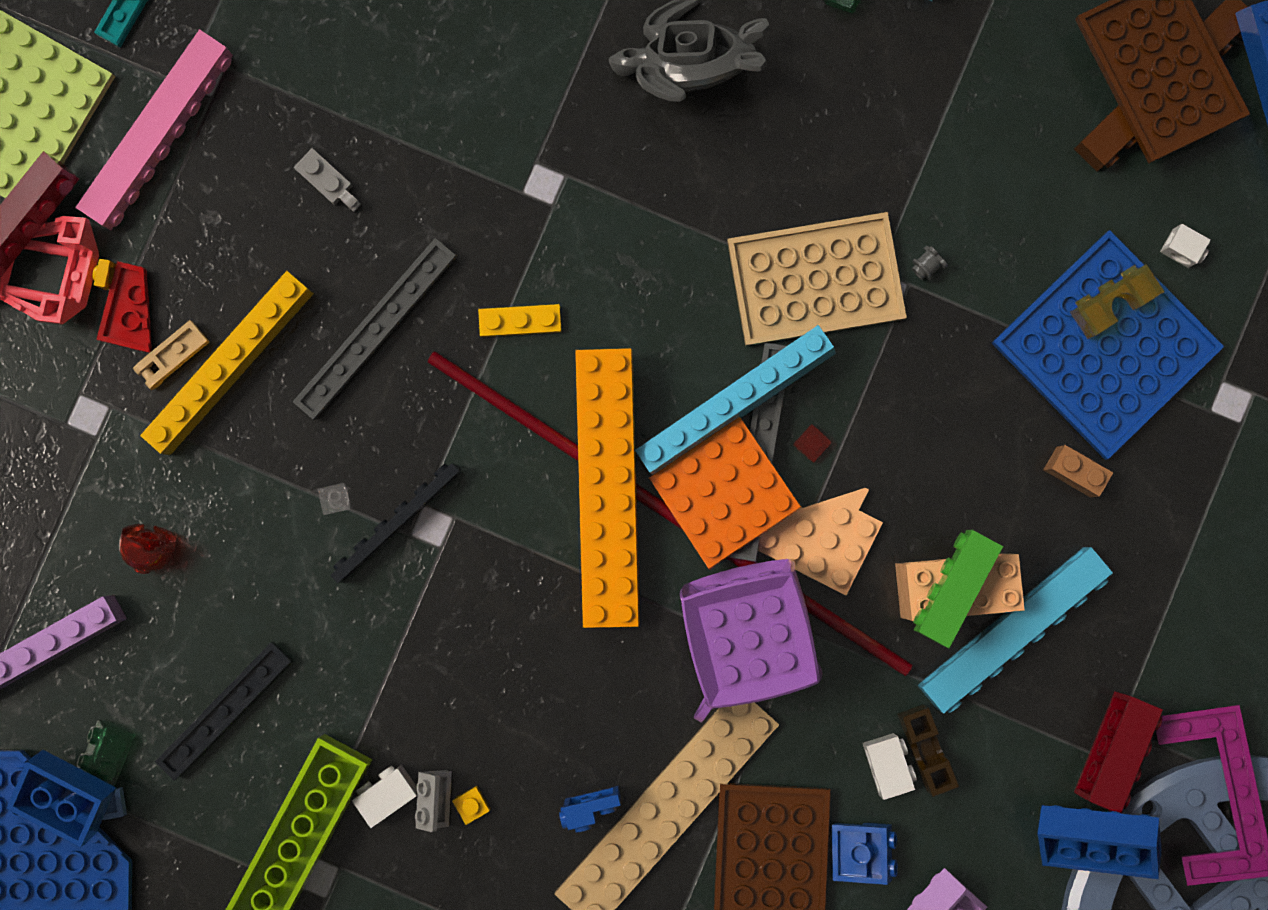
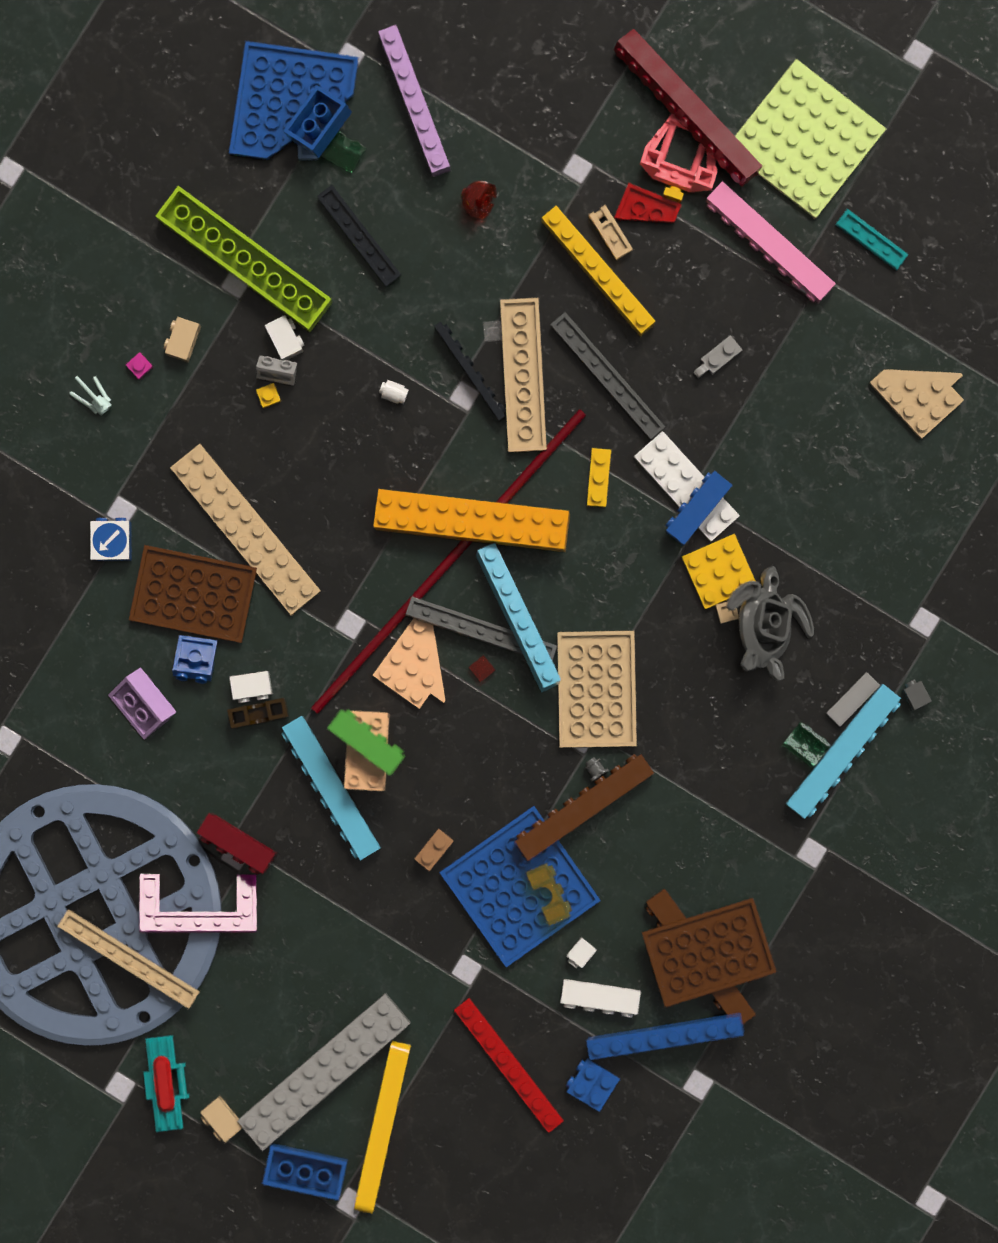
camera: 105 degrees right, 0 degrees up
blue plate [559,786,621,832] -> none
orange plate [649,417,801,569] -> none
medium lavender piece [680,559,822,722] -> none
blue brick [1038,805,1161,879] -> none
none -> white brick [379,380,409,404]
none -> tan plate [500,298,547,453]
none -> reddish brown brick [513,754,654,862]
none -> white brick [561,979,641,1017]
none -> white plate [634,431,740,541]
none -> blue brick [665,471,732,546]
none -> yellow plate [682,534,755,609]
none -> tan plate [715,602,739,624]

